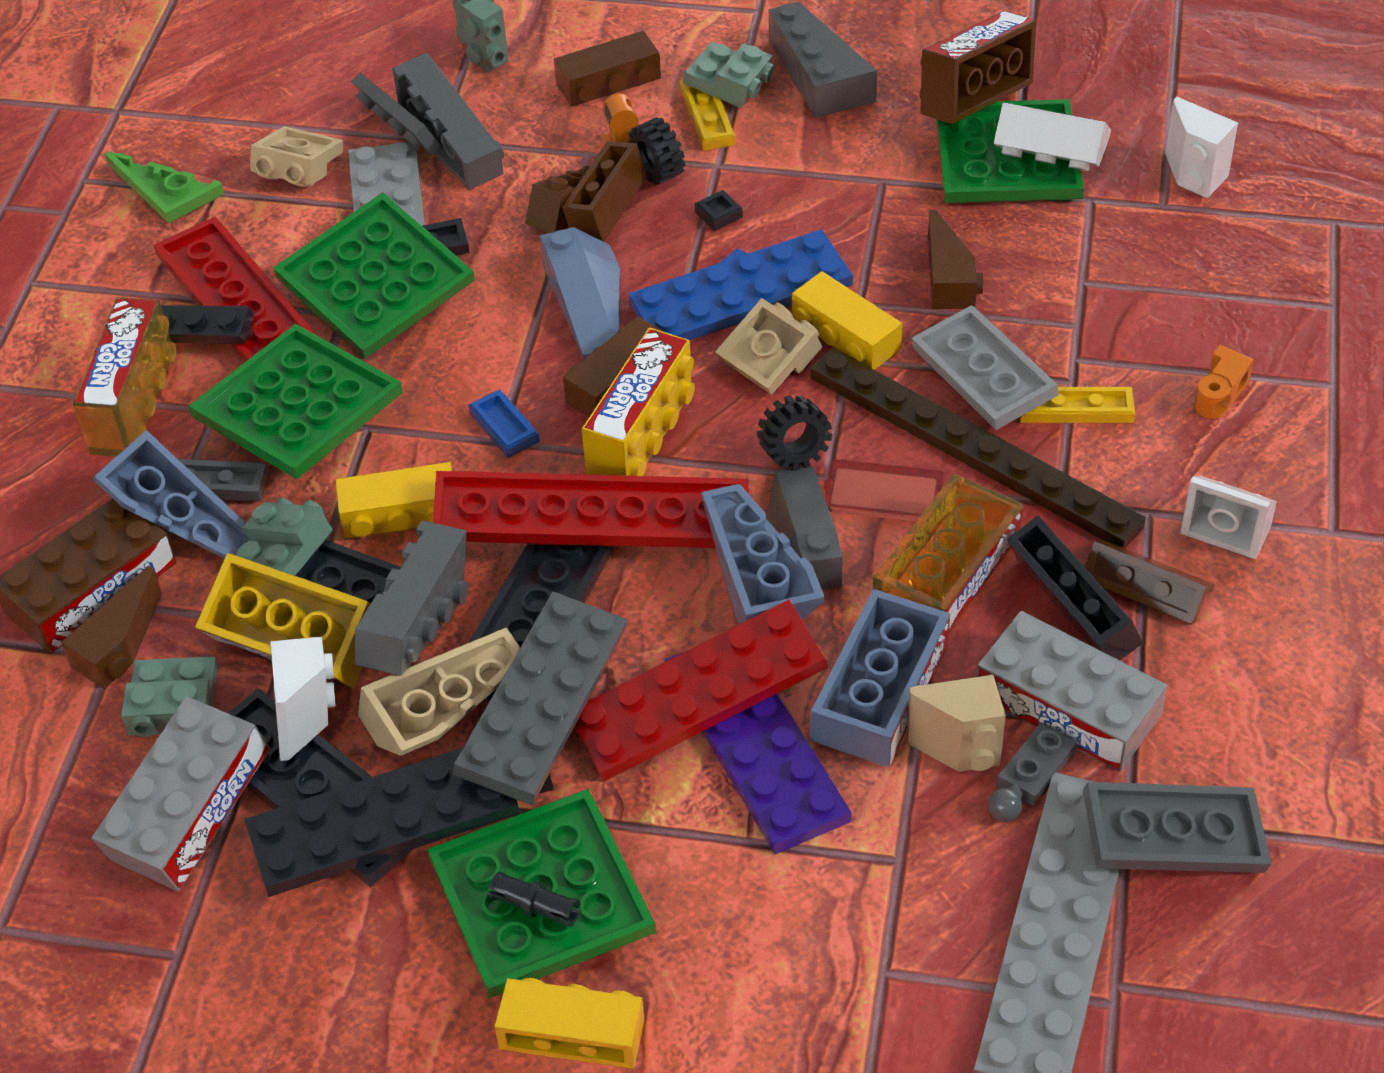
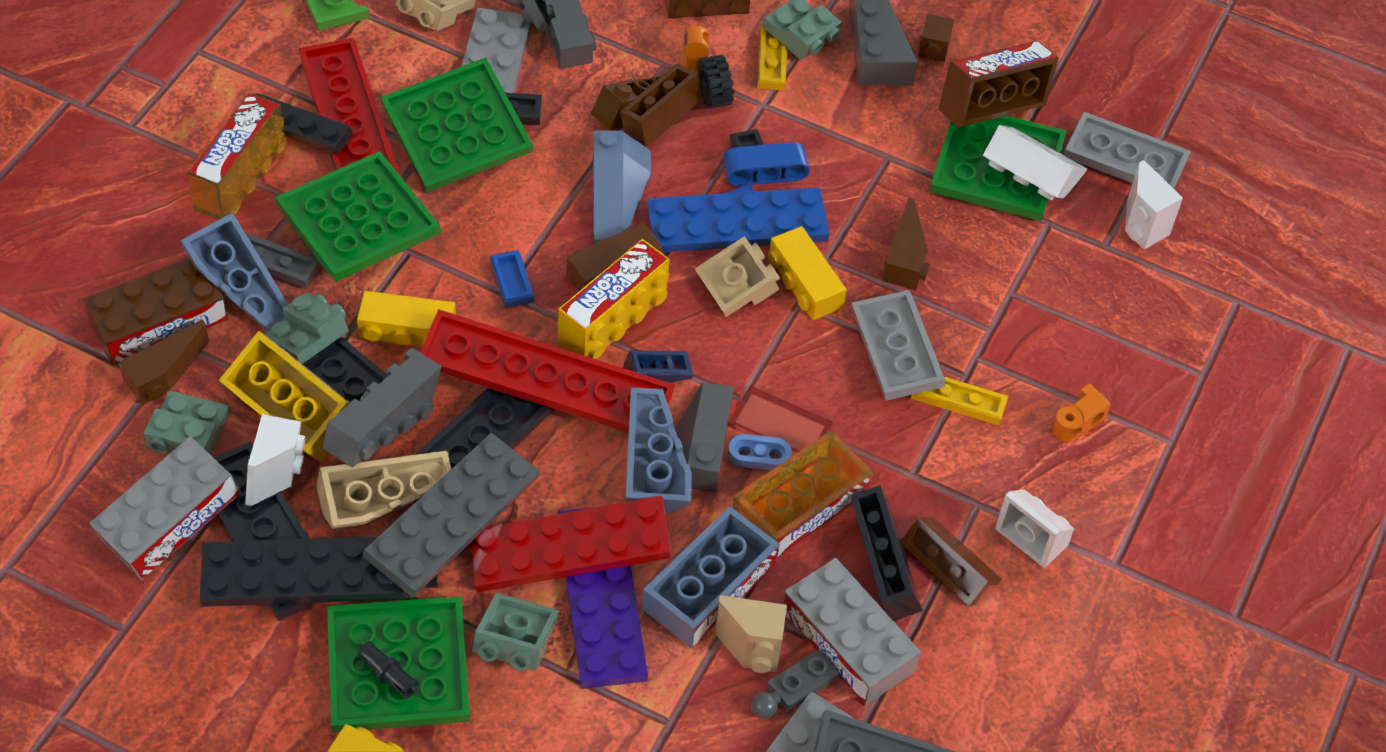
camera: 10 degrees right, 5 degrees up
black tyre [757,395,832,470] -> none
dark brown plate [810,348,1146,548] -> none
none -> sand green plate [473,592,559,671]
none -> dark blue slope [624,350,694,383]
none -> blue beam [723,142,810,186]
none -> medium blue plate [728,434,792,471]
none -> reddish brown brick [918,14,955,62]
none -> light grey plate [1064,112,1191,189]

